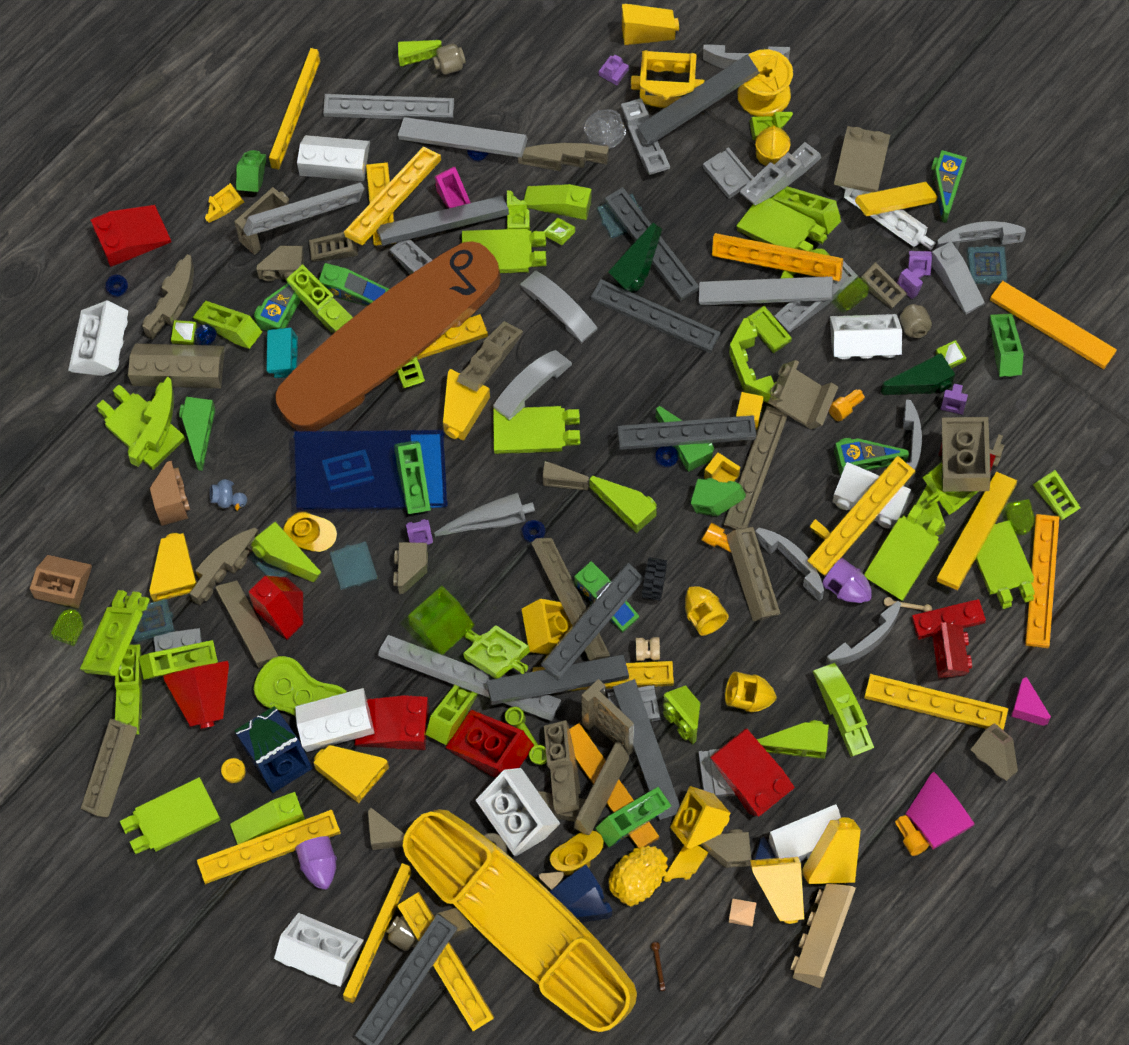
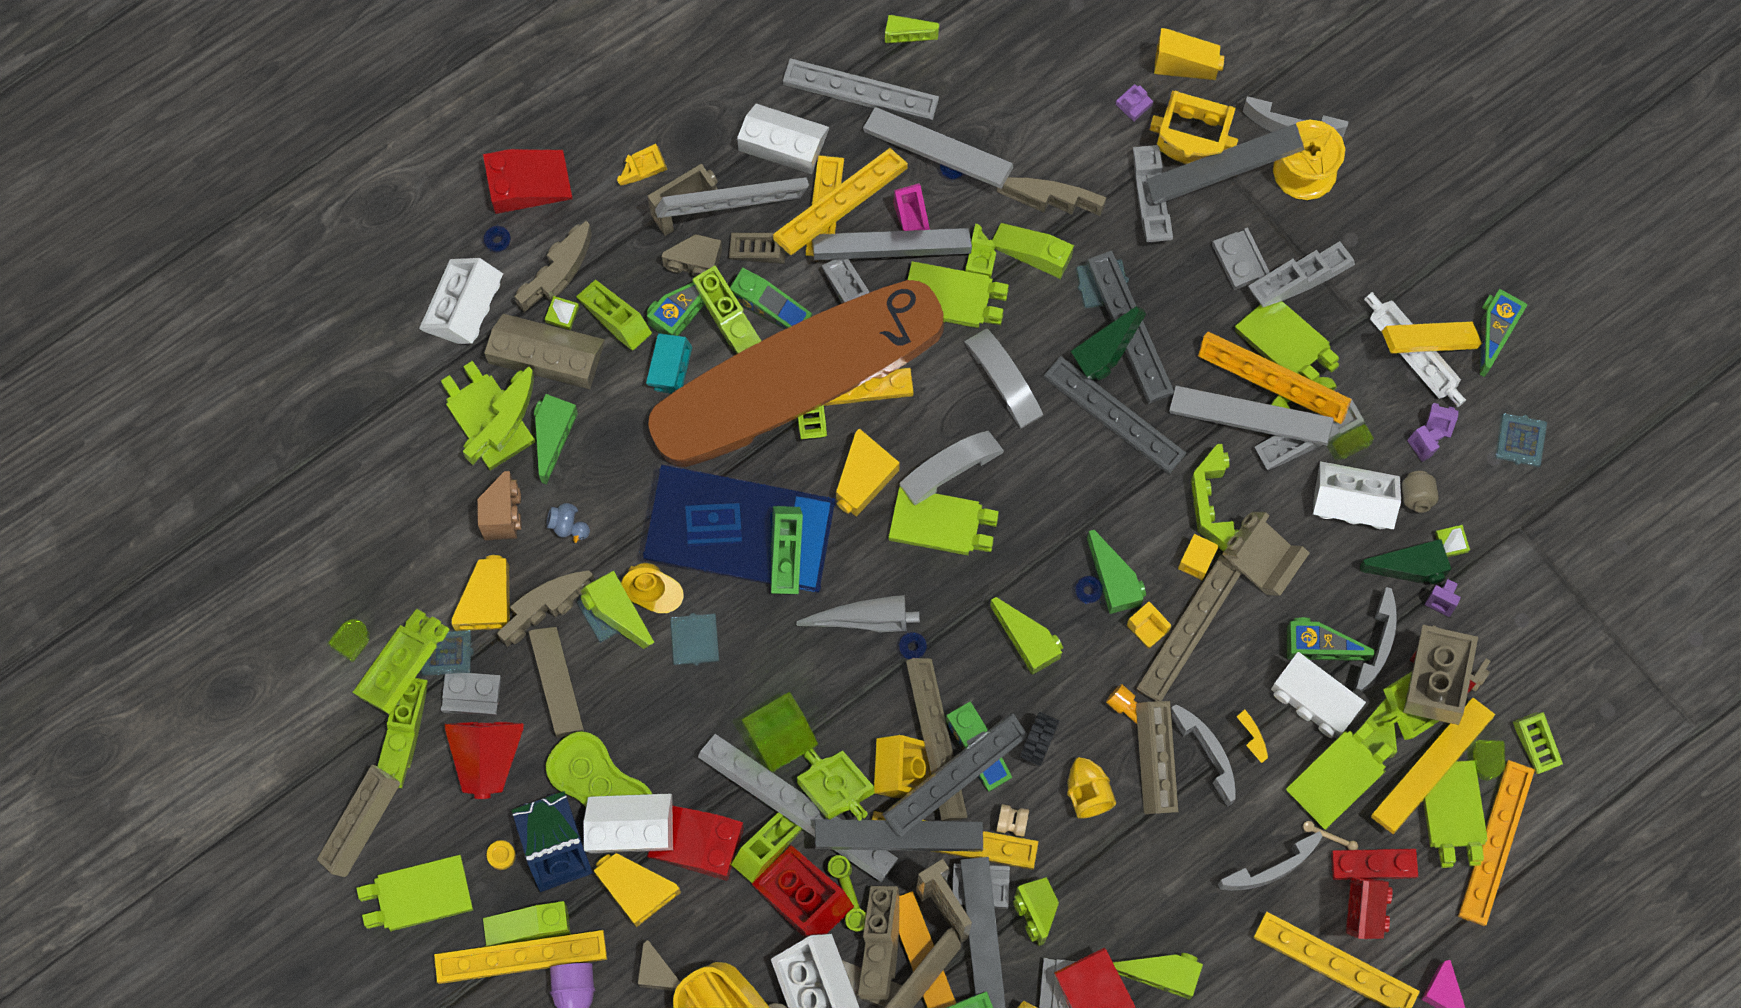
camera: 10 degrees right, 5 degrees up
medium nougat slope [30,555,92,608] -> none
lime slope [139,640,218,679] -> none
clear blue plate [195,324,217,345] -> none
bright green slope [236,150,266,192] -> none
red slope [248,576,303,640] -> none
yellow tile [269,48,320,170] -> none
dark tan slope [394,543,428,594] -> none
medium lavender tile [406,519,433,544] -> none
dark tan head [433,44,466,75] -> none
dark tan slope [457,321,523,392] -> none
dark tan slope [543,461,589,490] -> none
lime tile [544,218,575,245] -> none
clear wheel [584,109,626,148] -> none
dark grey tile [618,415,756,450] -> none
bright green slope [691,478,746,516] -> none
yellow helmet [725,671,777,712] -> none
lime tile [748,306,792,353] -> none
lime slope [749,112,793,140] -> none
yellow helmet [755,125,791,166] -> none
lime slope [771,186,841,235] -> none
yellow tile [807,456,915,576] -> none
lime slope [813,663,874,757] -> none
medium lavender helmet [822,558,871,603] -> none
light orange piece [829,389,865,422] -> none
dark tan slope [834,126,890,193] -> none
dark tan slope [857,262,907,309] -> none
light grey slope [931,241,985,315] -> none
light grey slope [936,221,1026,250] -> none
light orange tile [990,280,1117,369] -> none
bright green slope [990,314,1024,377] -> none

